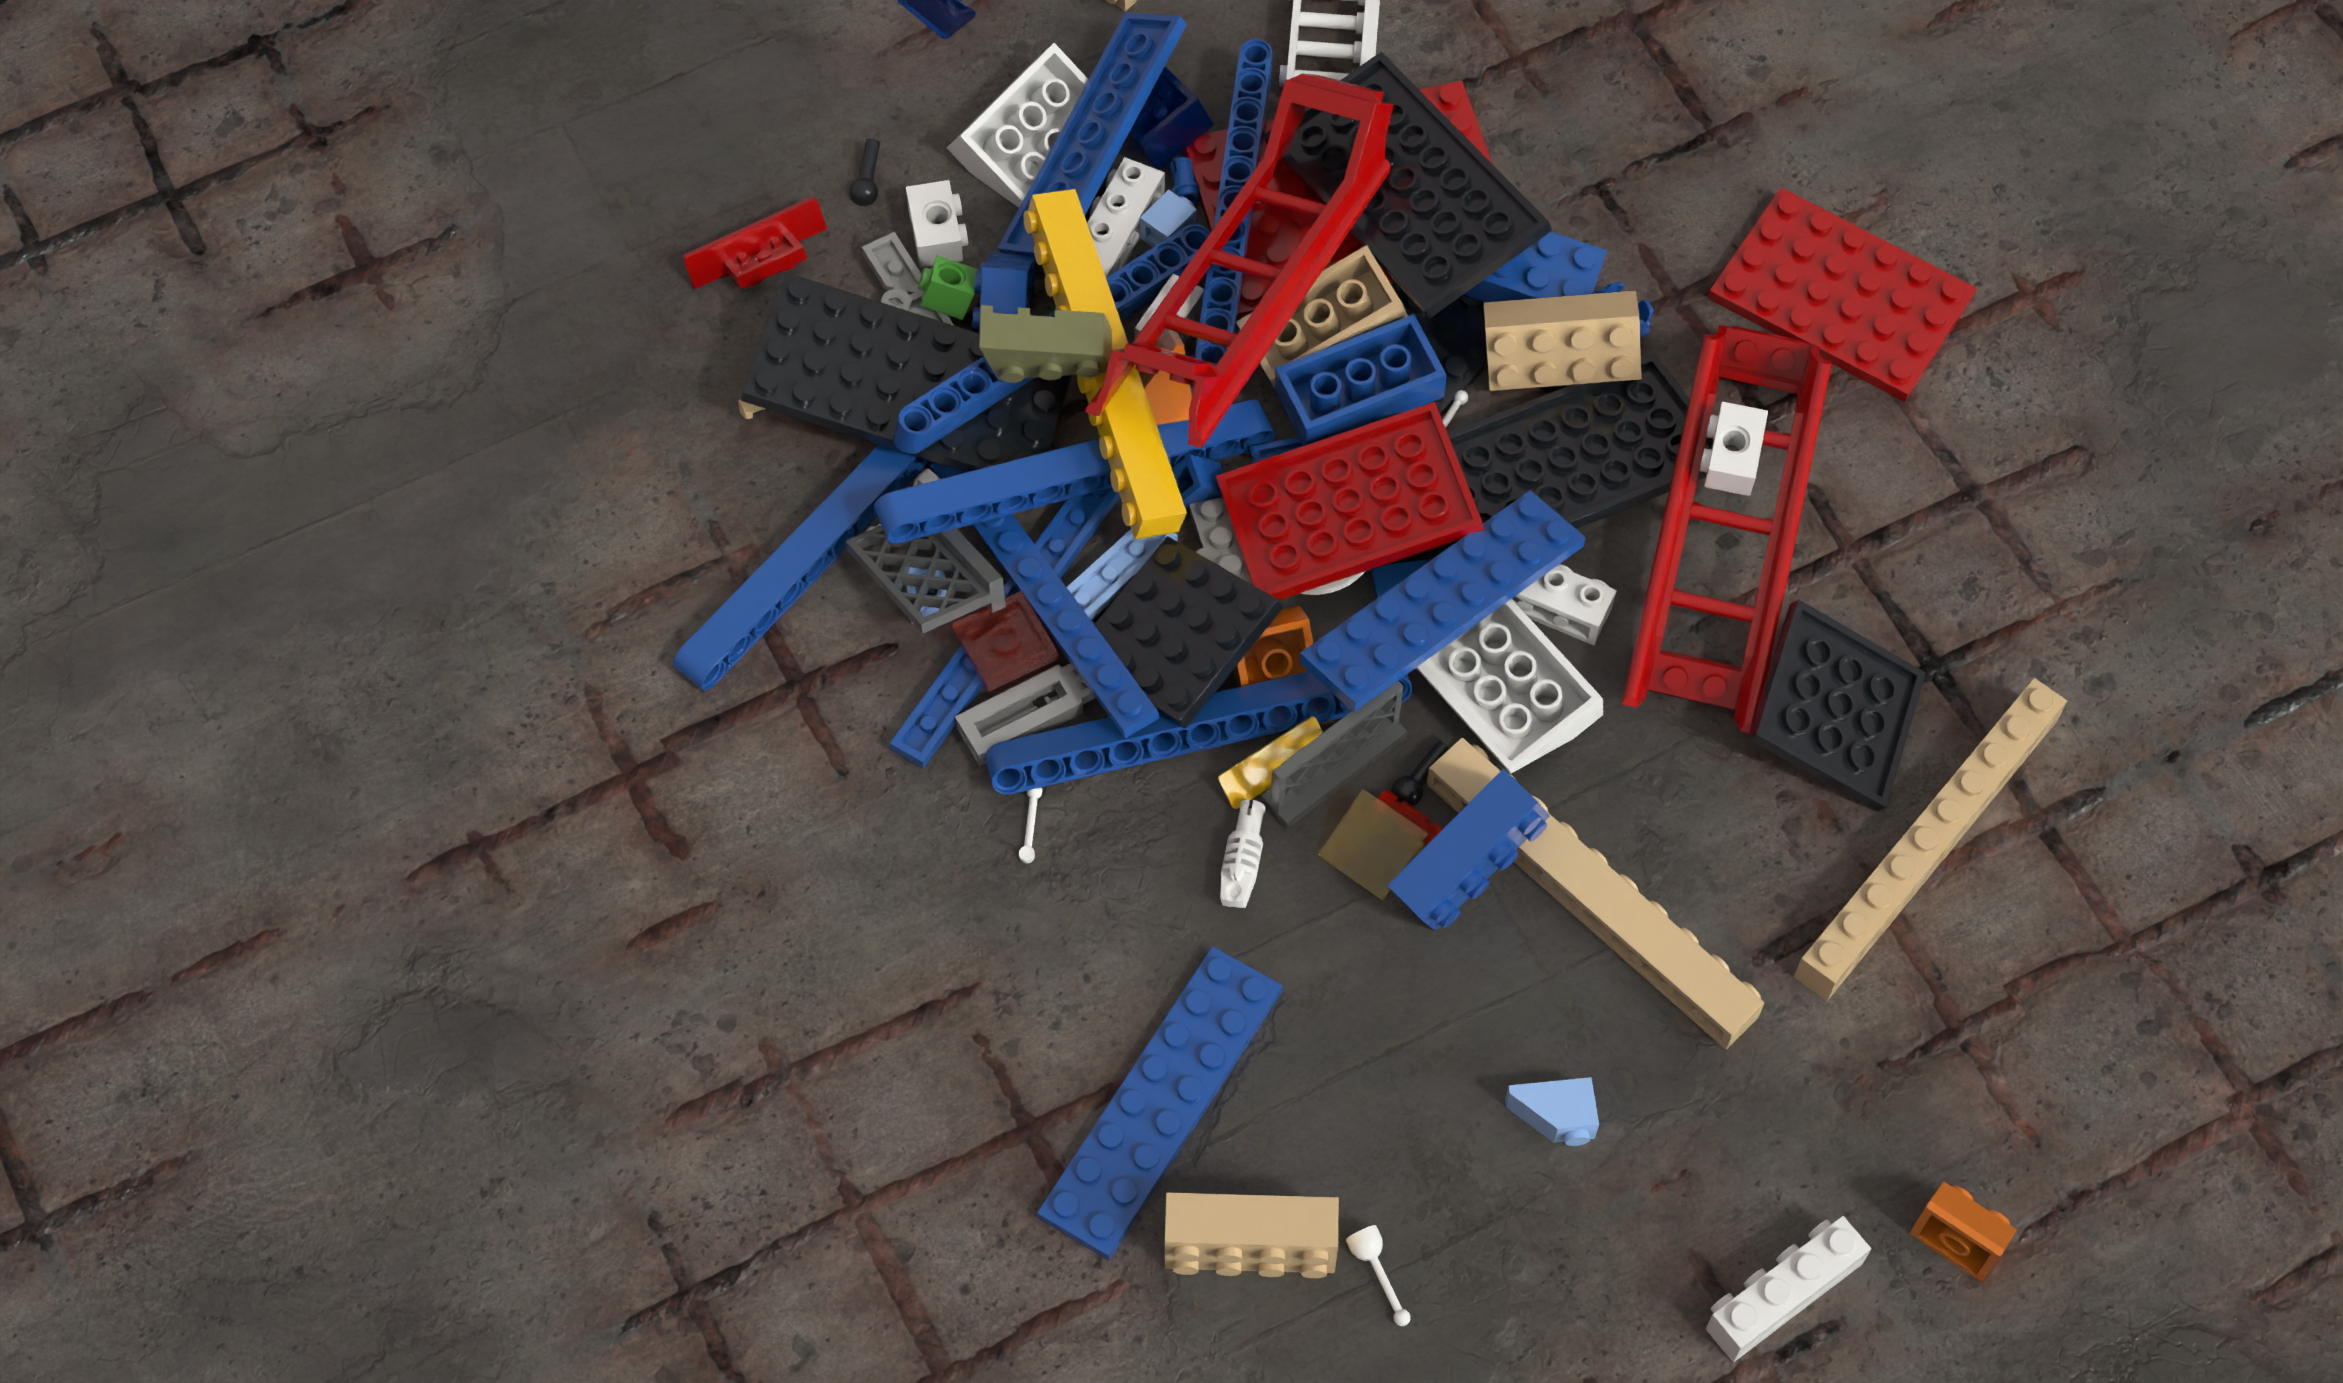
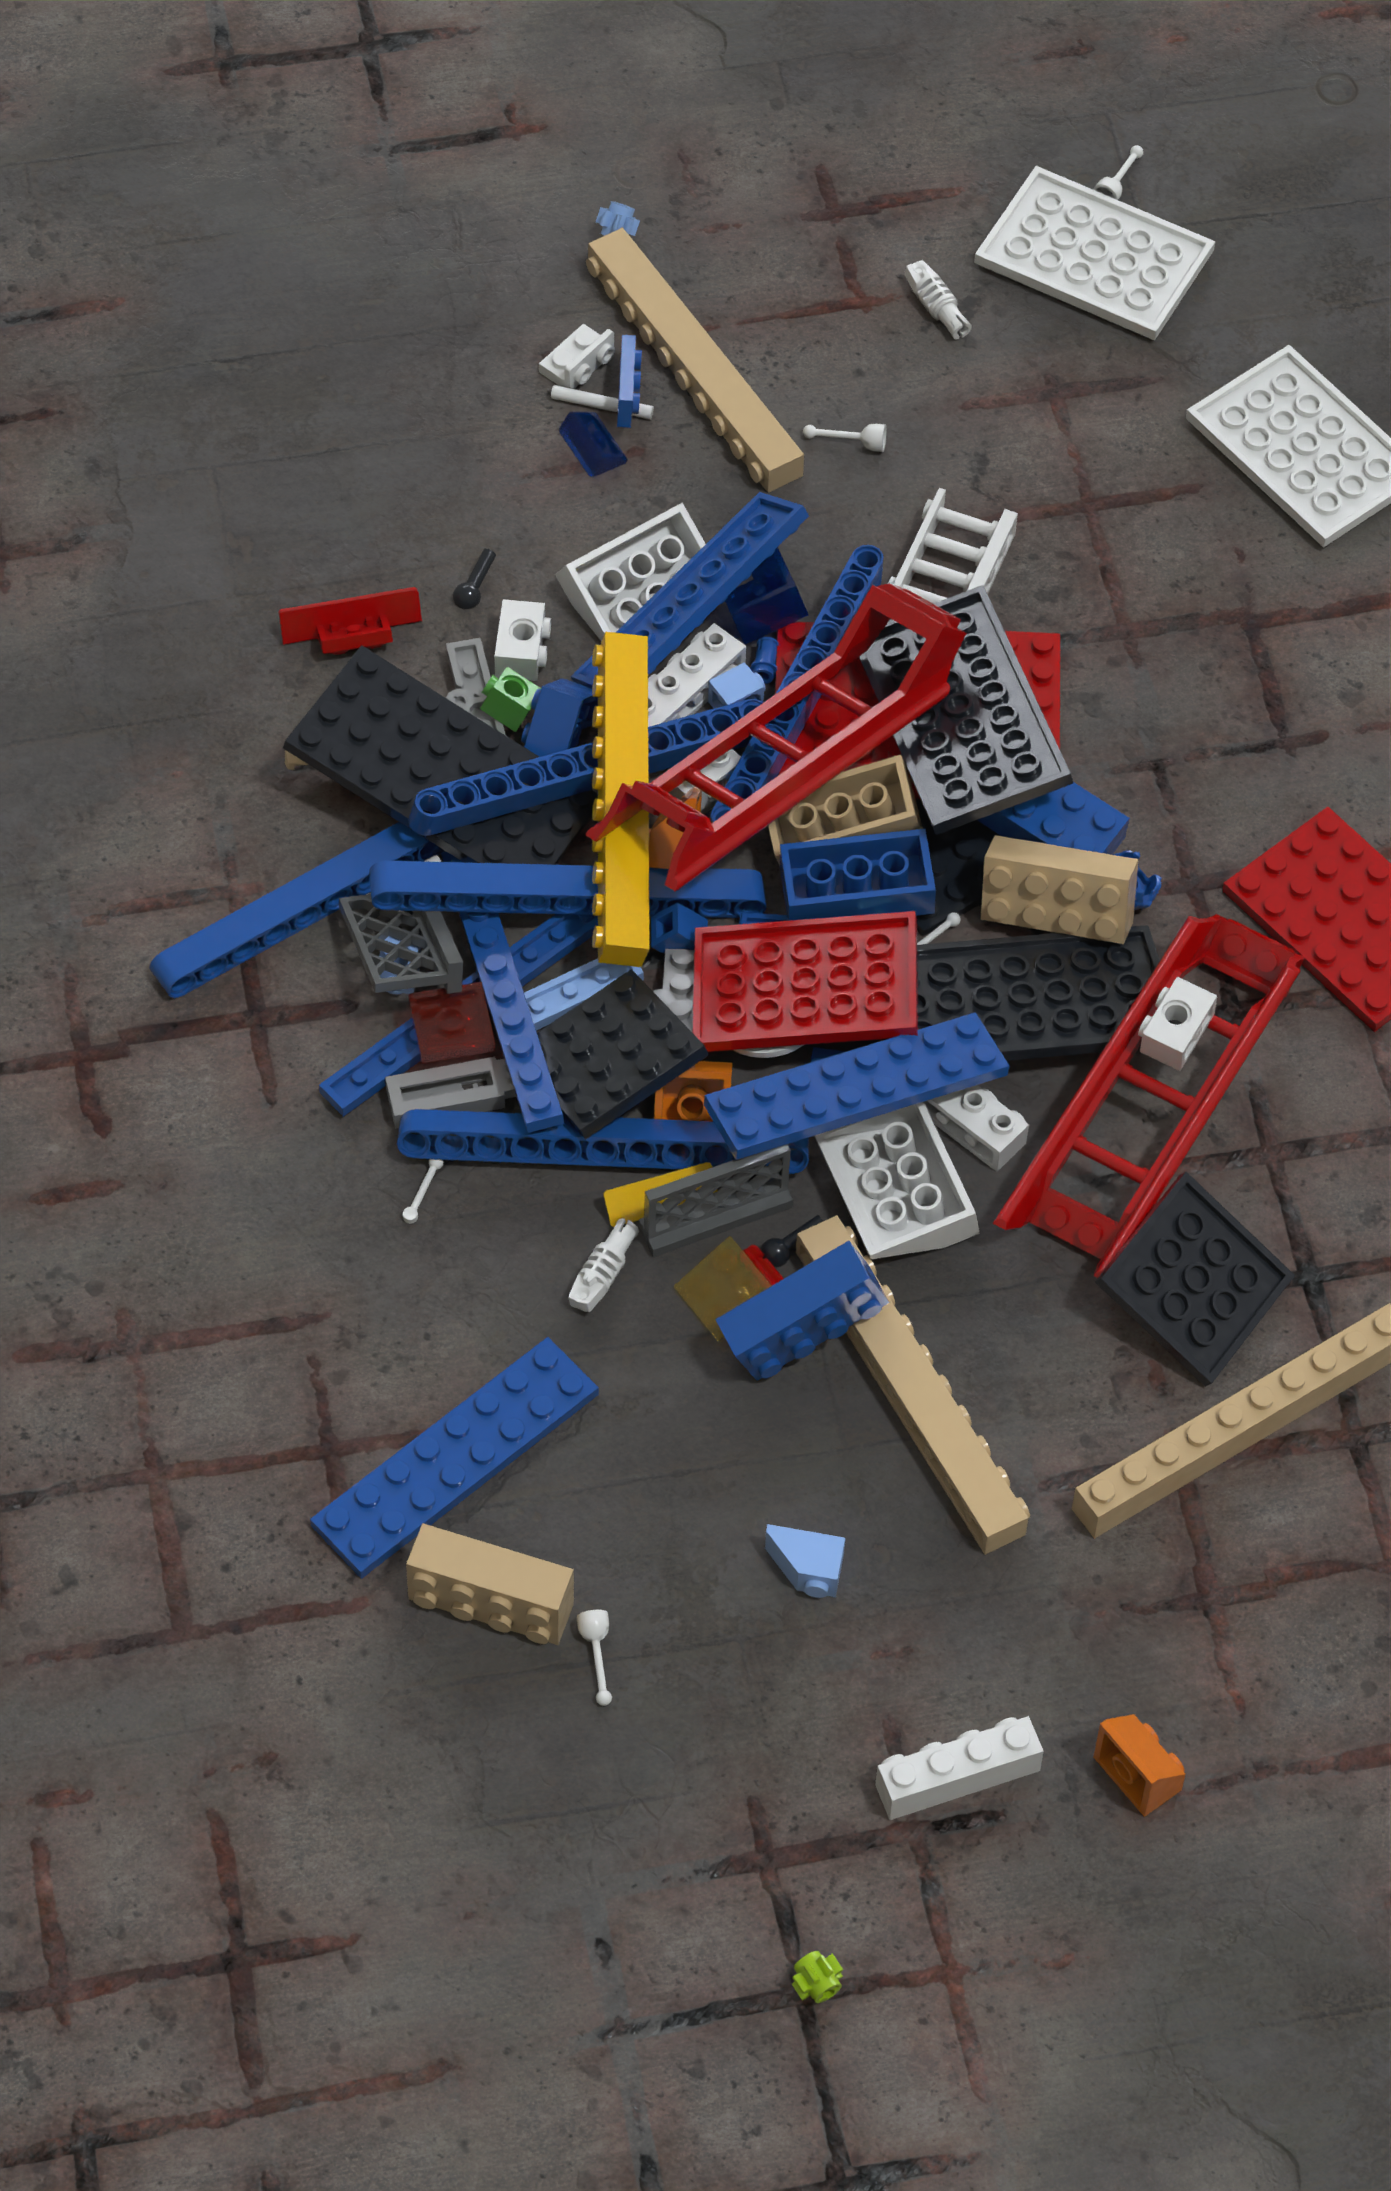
camera: 15 degrees right, 5 degrees down
olive wedge [979,305,1112,383] -> none

